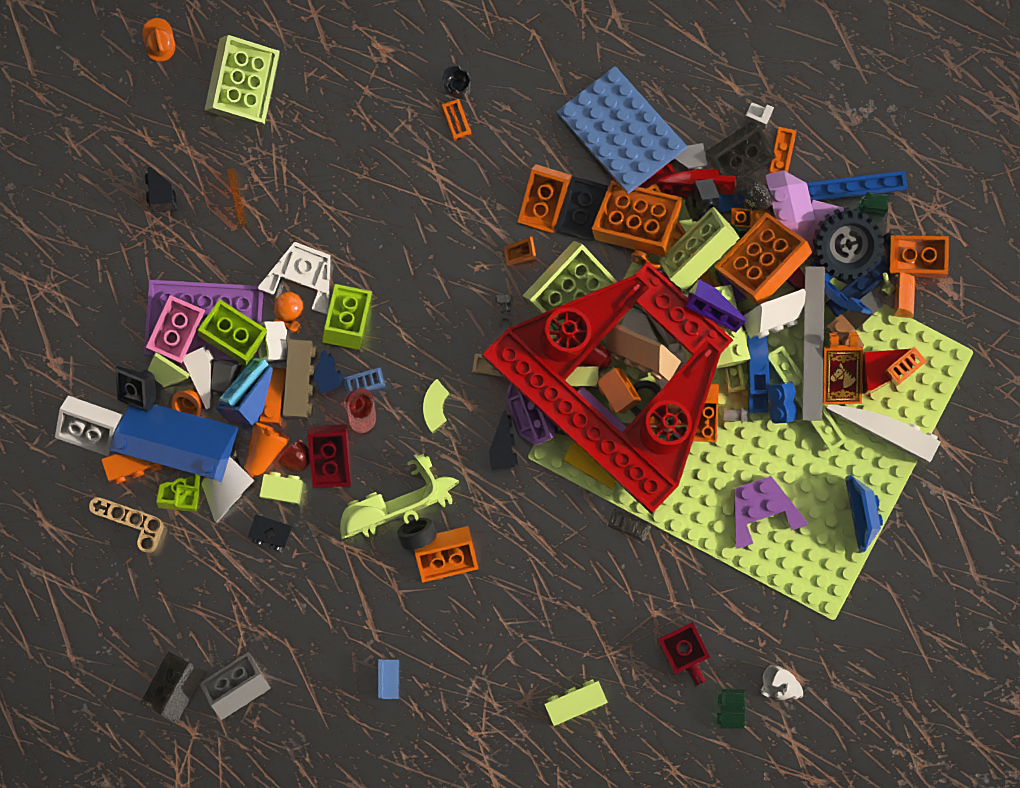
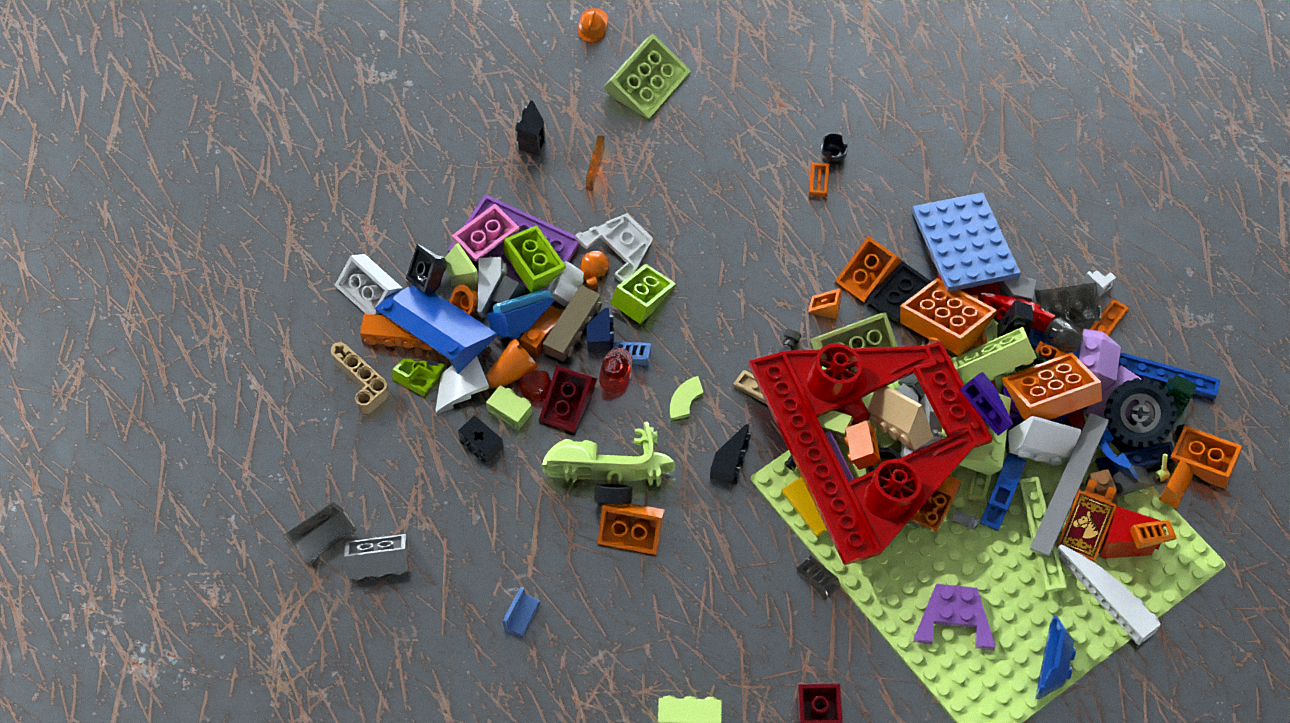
camera: 25 degrees right, 20 degrees down
medium lavender wedge [506,383,556,445] -> none
blue brick [768,382,797,424] -> none

